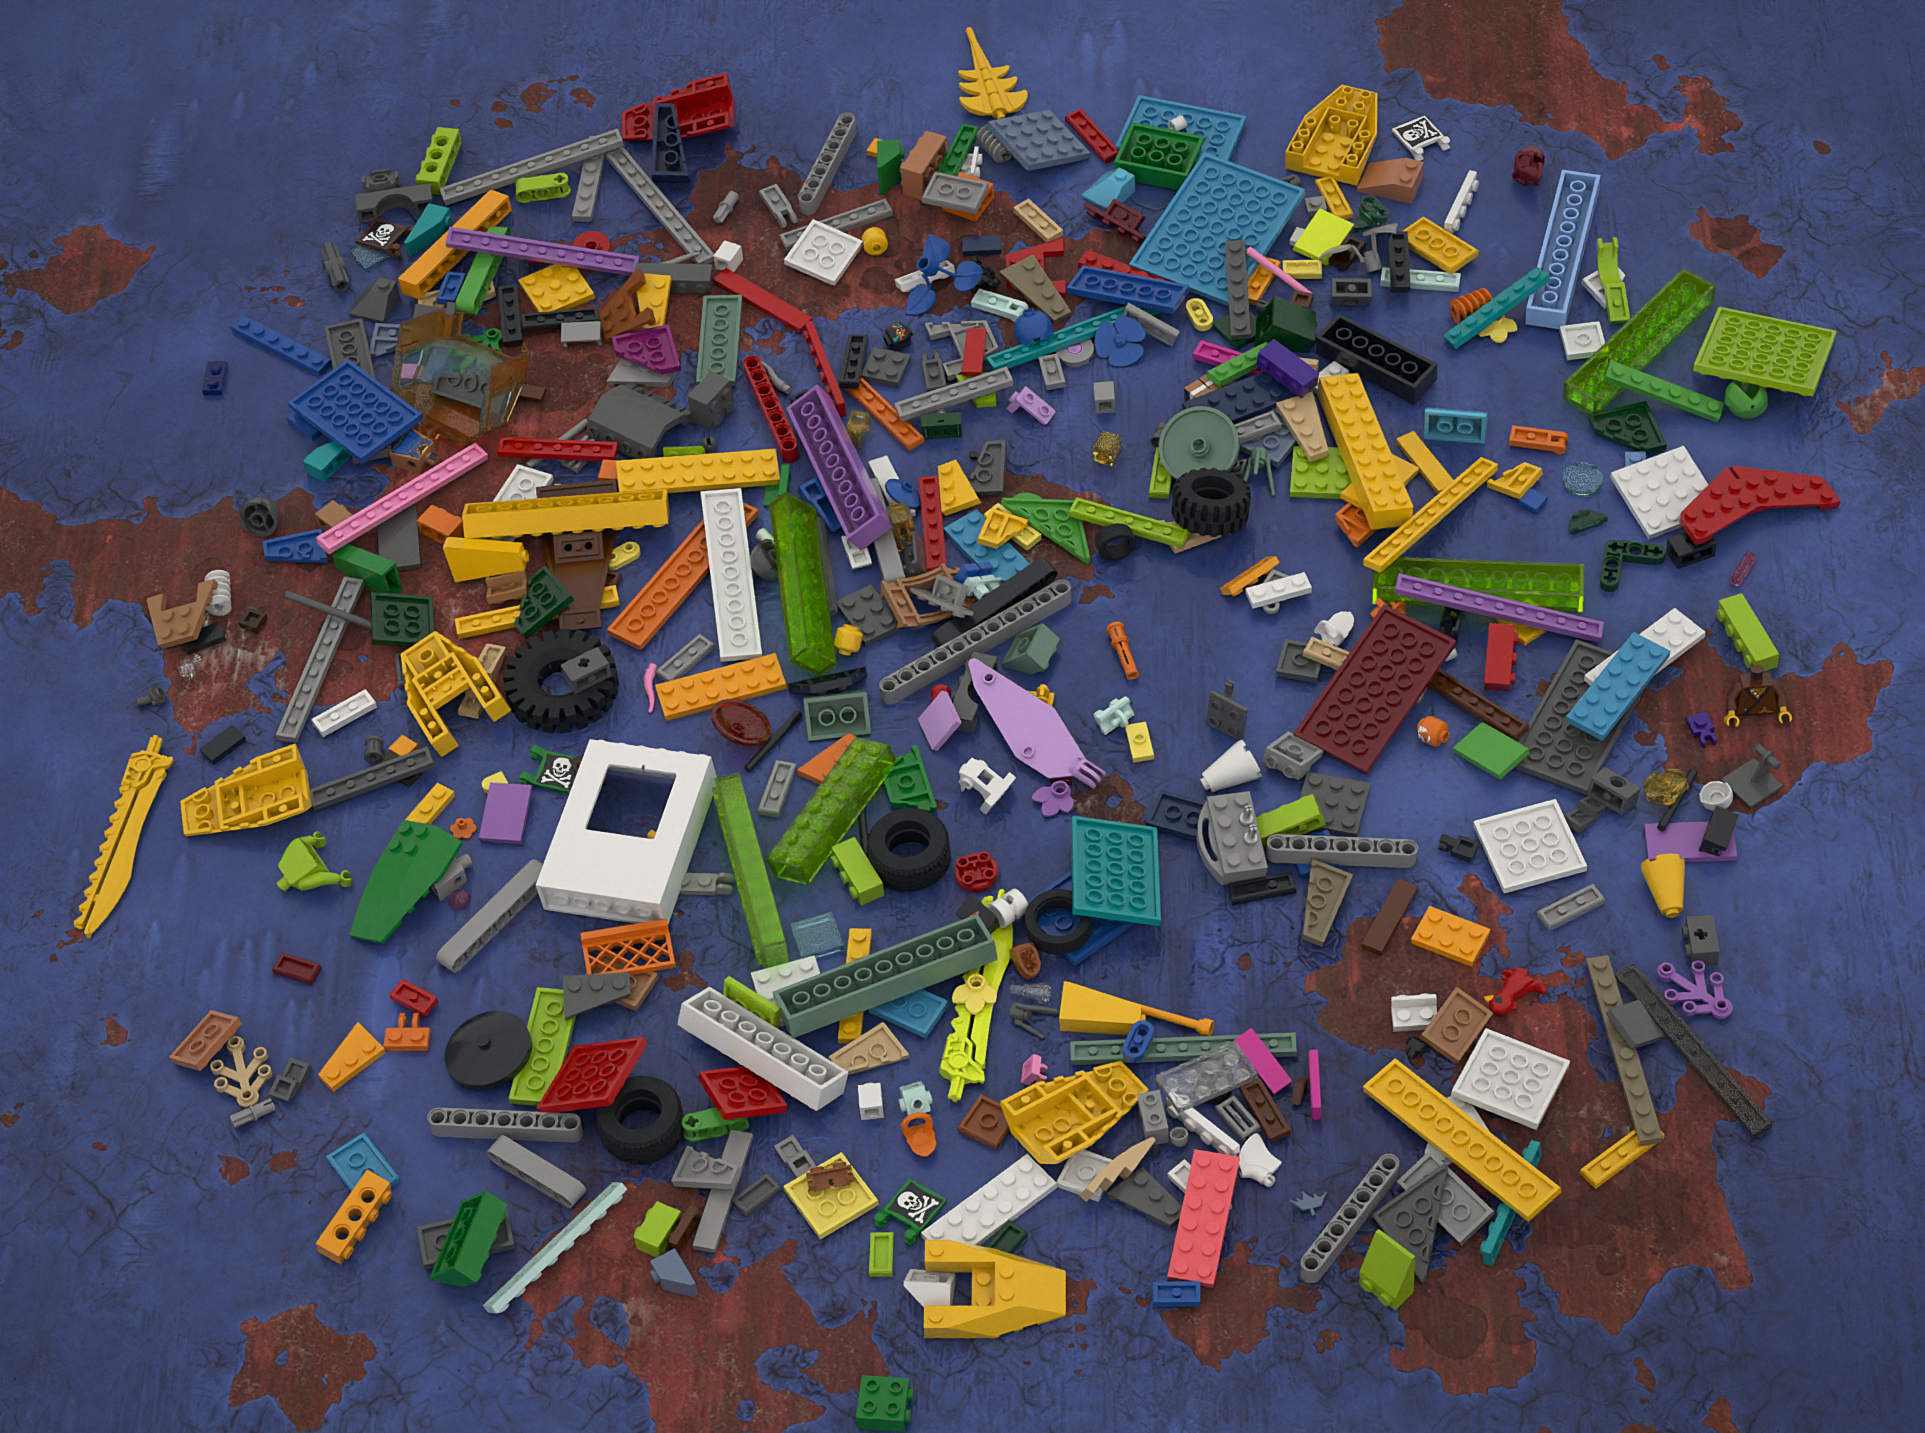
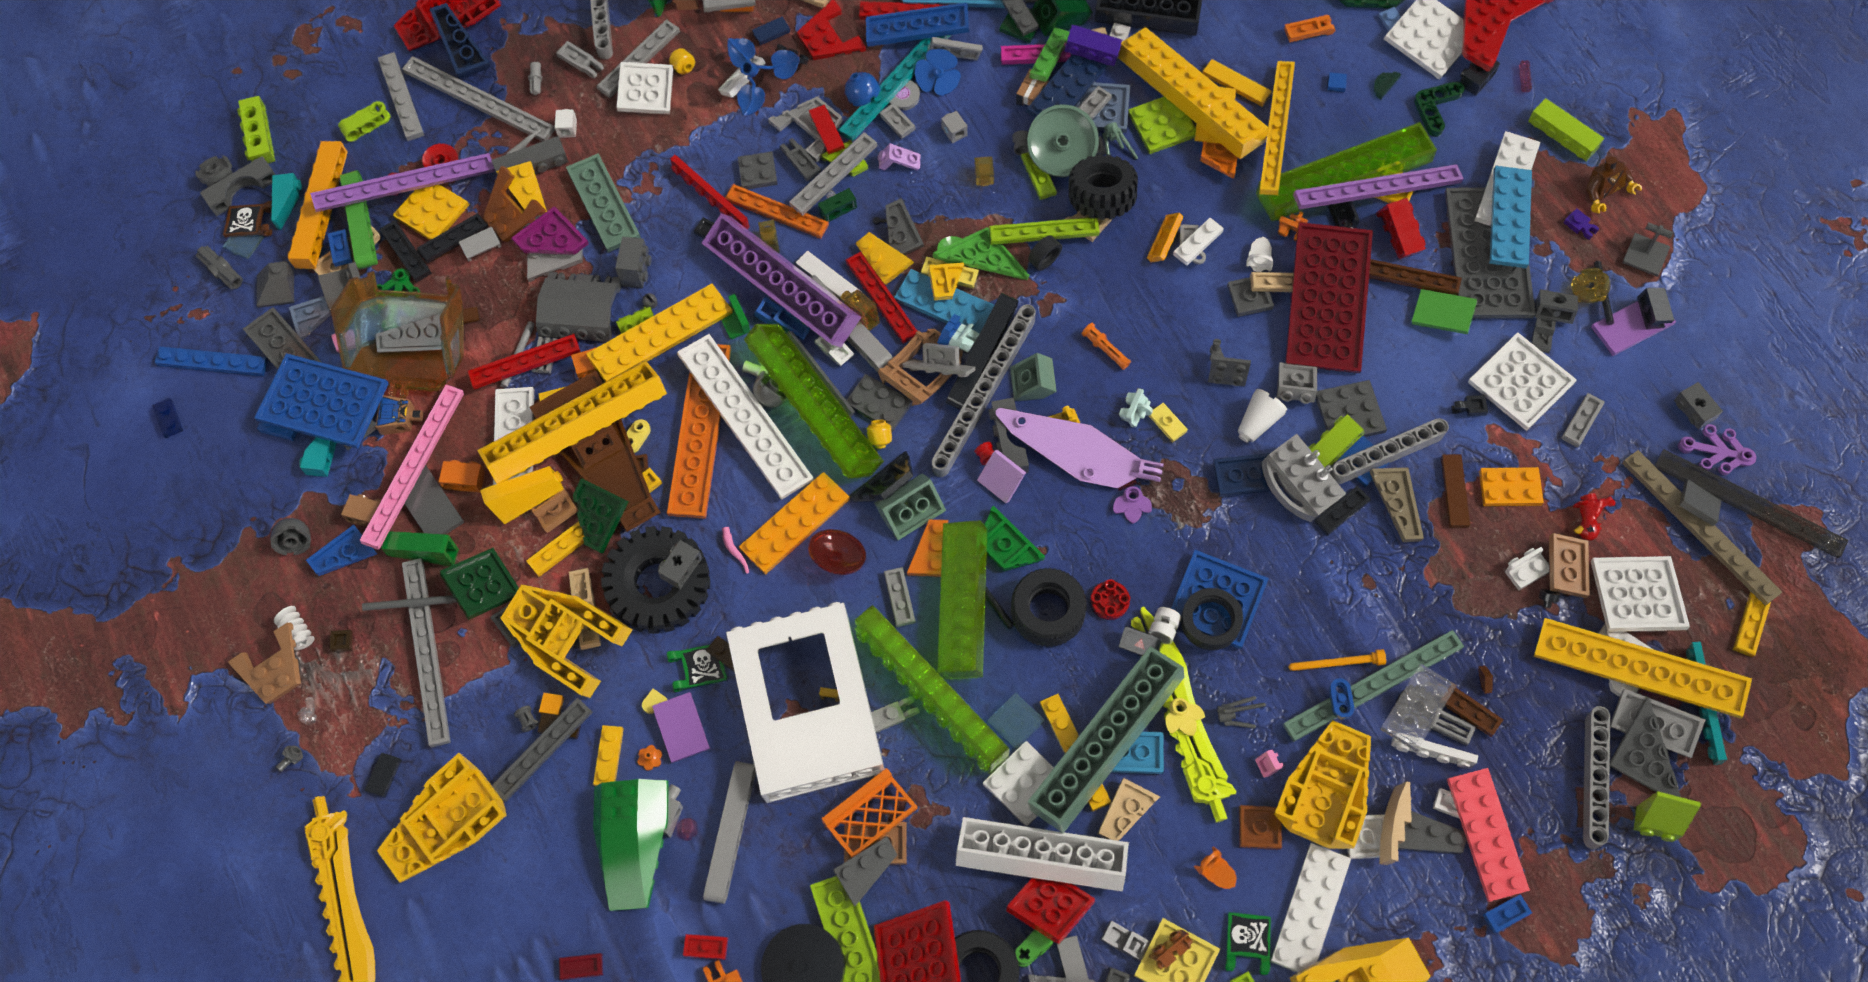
camera: 30 degrees left, 15 degrees up
black tile [183,622,226,655] -> none
lime torso [277,831,353,892] -> none
white plate [311,689,377,737] -> none
light grey plate [440,129,624,205] -> none
light grey tile [656,634,715,682] -> none
red tile [713,268,813,334] -> none
lime tile [723,976,780,1029] -> none
red beam [743,355,799,464] -> none
black bar [744,710,802,772] -> none
light grey animal [761,361,792,394] -> none
lime brick [830,837,885,906] -> none
black tile [839,334,868,389] -> none
white brick [858,1083,884,1120] -> none
black head [883,322,913,351] -> none
blue dish [885,479,921,509] -> none
light aqua brick [898,1081,933,1119] -> none
dark grey hinge [901,531,927,578] -> none
white tile [959,758,1016,814] -> none
light aqua plate [971,288,1029,323] -> none
dark green tile [986,1220,1028,1254] -> none
dark tan wing [999,255,1072,324] -> none
dark orange rock [1009,942,1041,980] -> none
clear cone [1010,982,1052,1004] -> none
yellow slope [1059,981,1146,1035] -> none
teal plate [1071,816,1161,926] -> none
light grey brick [1137,1090,1169,1145] -> none
light grey hinge [1170,1127,1189,1147] -> none
light yellow plate [1186,298,1213,331] -> none
dark pink tile [1233,1028,1292,1095] -> none
white arm [1238,1133,1282,1187] -> none
tan wing [1276,391,1328,462] -> none
sand blue piece [1289,1191,1327,1217] -> none
dark pink tile [1309,1050,1321,1120] -> none
orange head [1416,716,1450,747] -> none
medium azure slope [1424,407,1488,444] -> none
yellow wing [1487,462,1543,499] -> none
clear light blue tile [1562,462,1603,497] -> none
yellow cone [1641,854,1685,918] -> none
white hair [1699,781,1733,812] -> none

